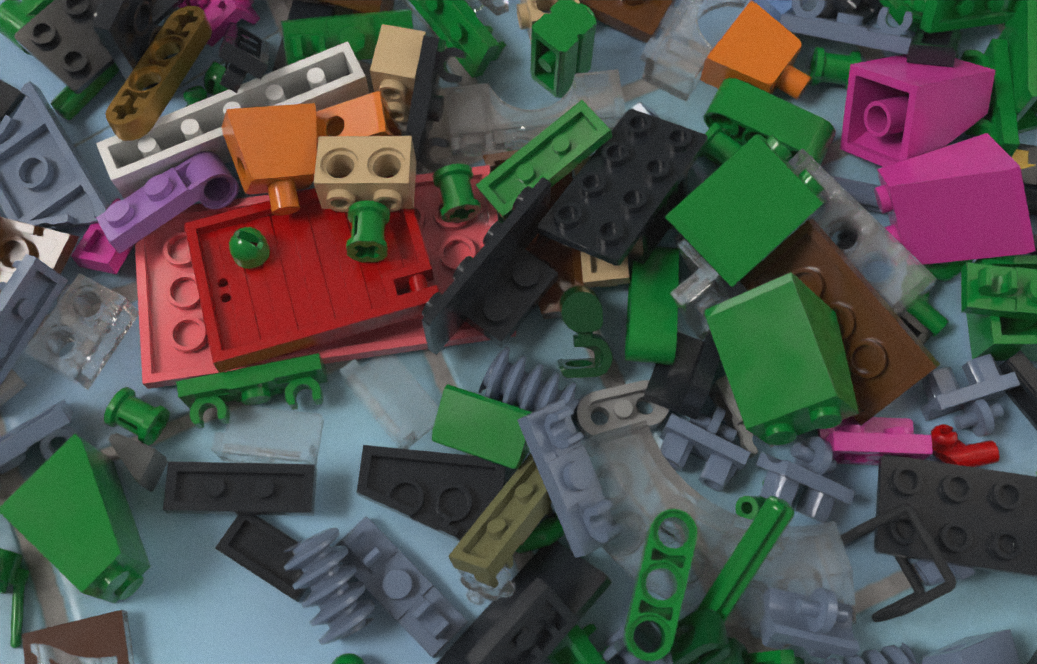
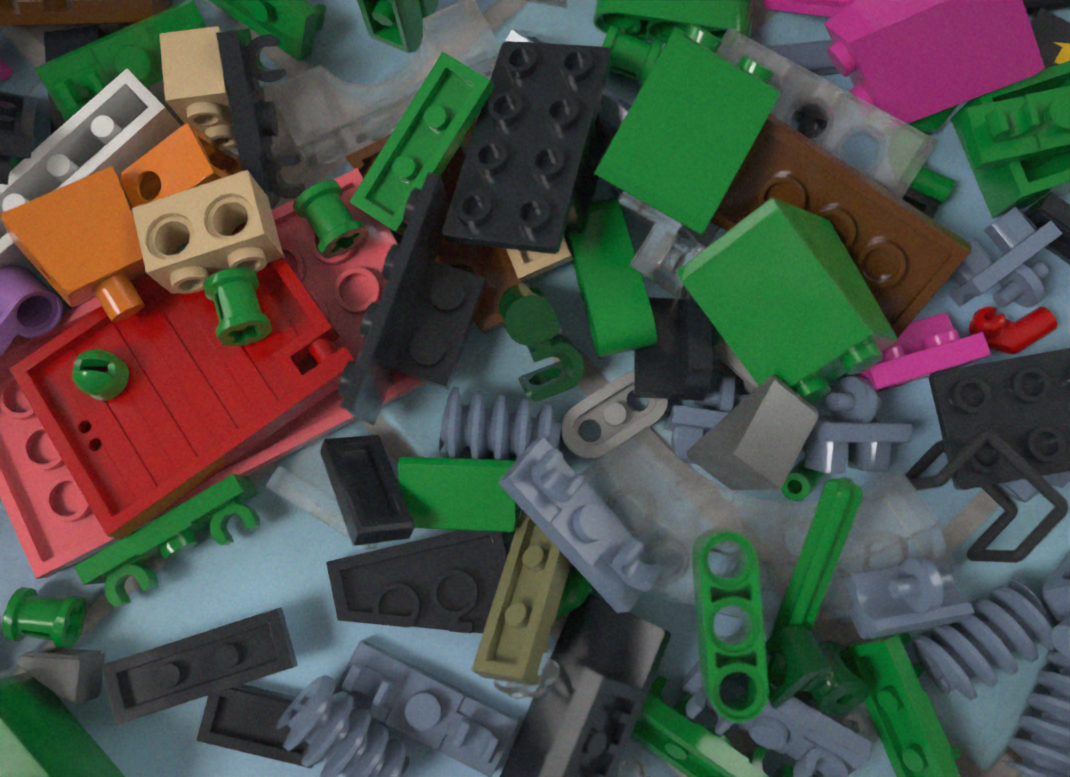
camera: 15 degrees left, 10 degrees up
clear panel [211,405,324,466] -> none
none -> black tile [320,435,415,546]
none -> dark grey slope [687,374,819,490]

